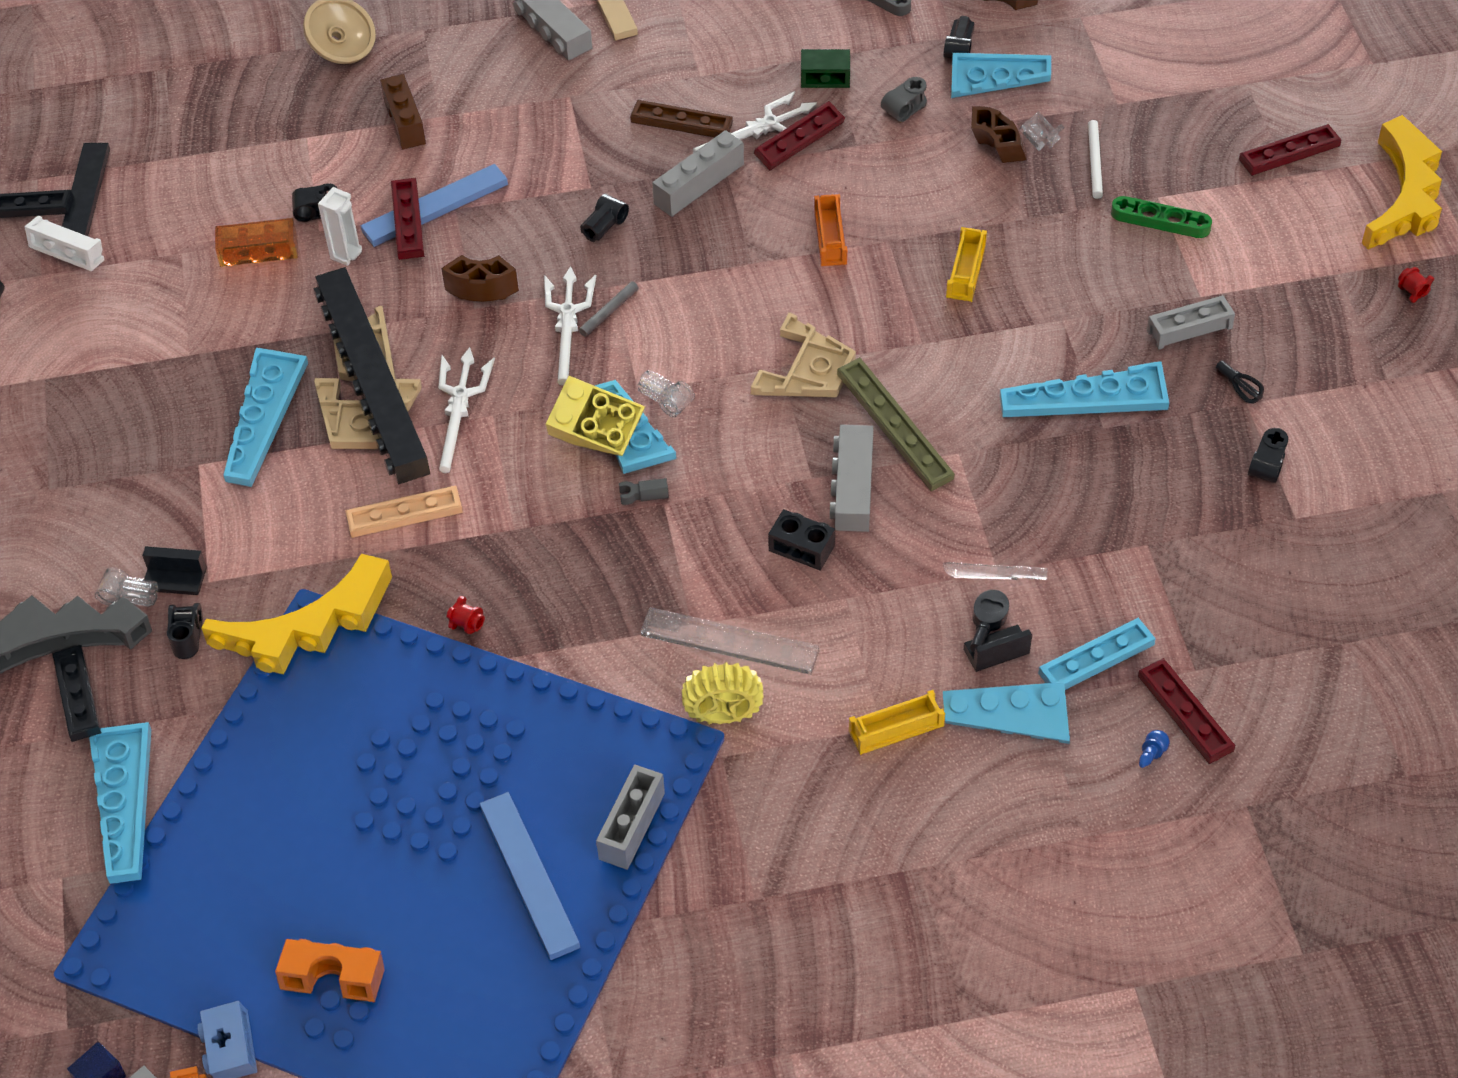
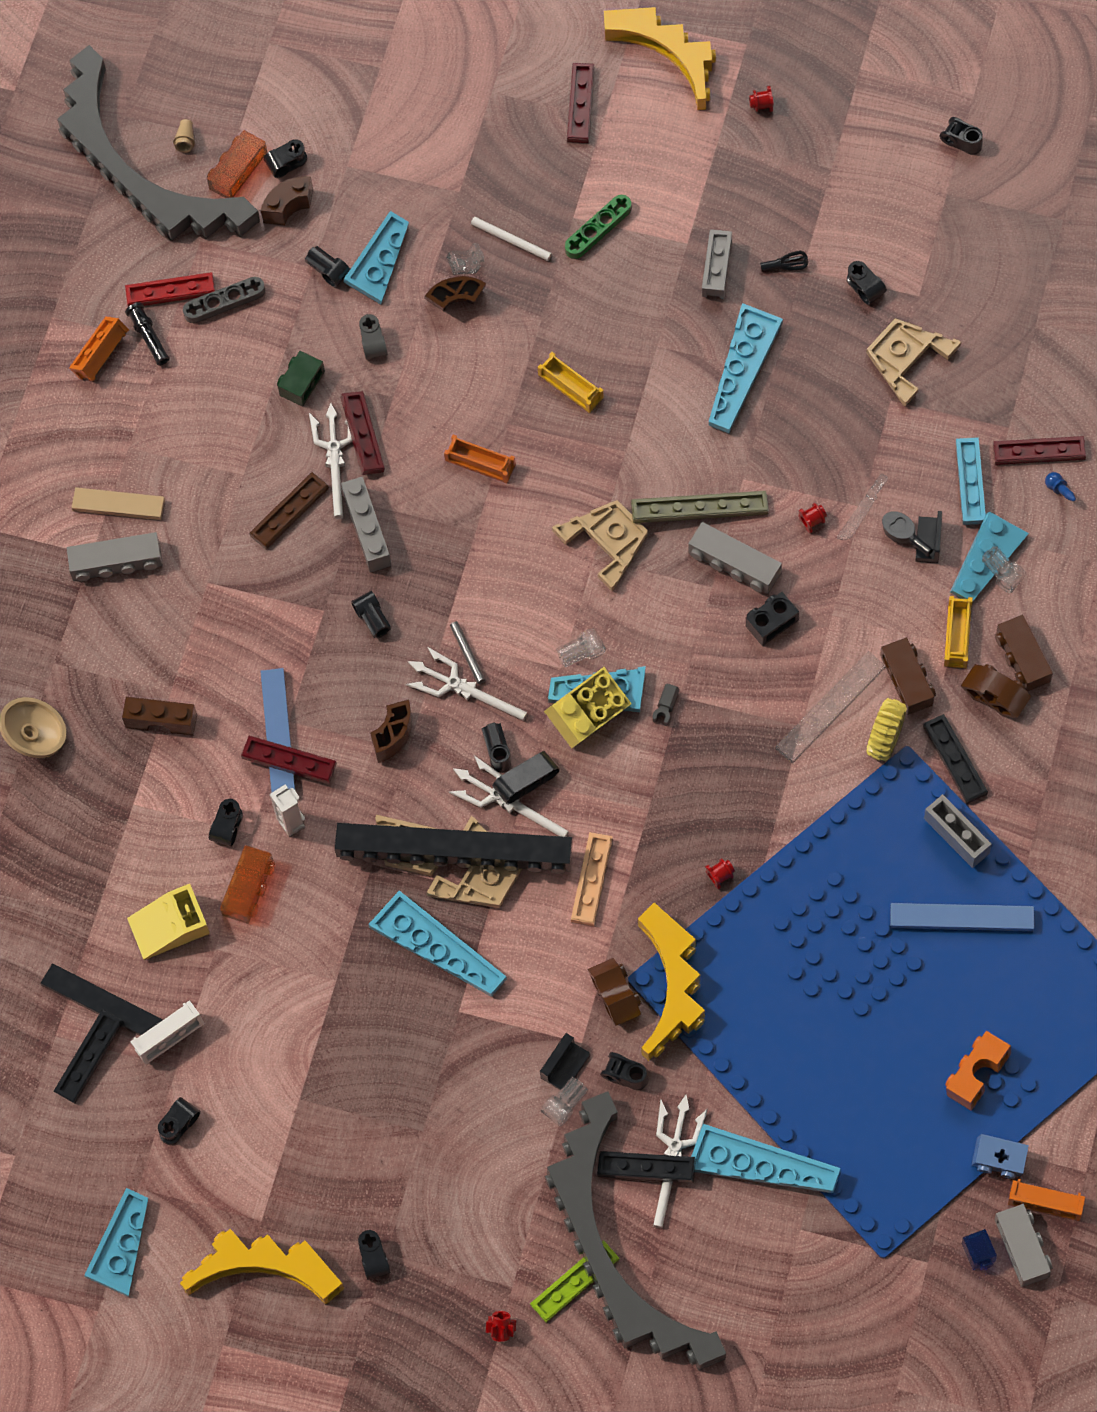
camera: 60 degrees left, 15 degrees up
none -> light yellow slope [127,884,210,960]
none -> black piece [482,722,511,772]
none -> beam [492,751,560,805]
none -> reddish brown brick [587,958,642,1026]
none -> white piece [653,1095,708,1228]
none -> red brick [798,503,827,533]
none -> tan wing [866,318,961,406]
none -> reddish brown brick [880,637,936,715]
none -> black tile [923,714,988,804]
none -> reddish brown brick [961,664,1031,718]
none -> clear piece [982,547,1026,593]
none -> reddish brown brick [995,614,1053,692]

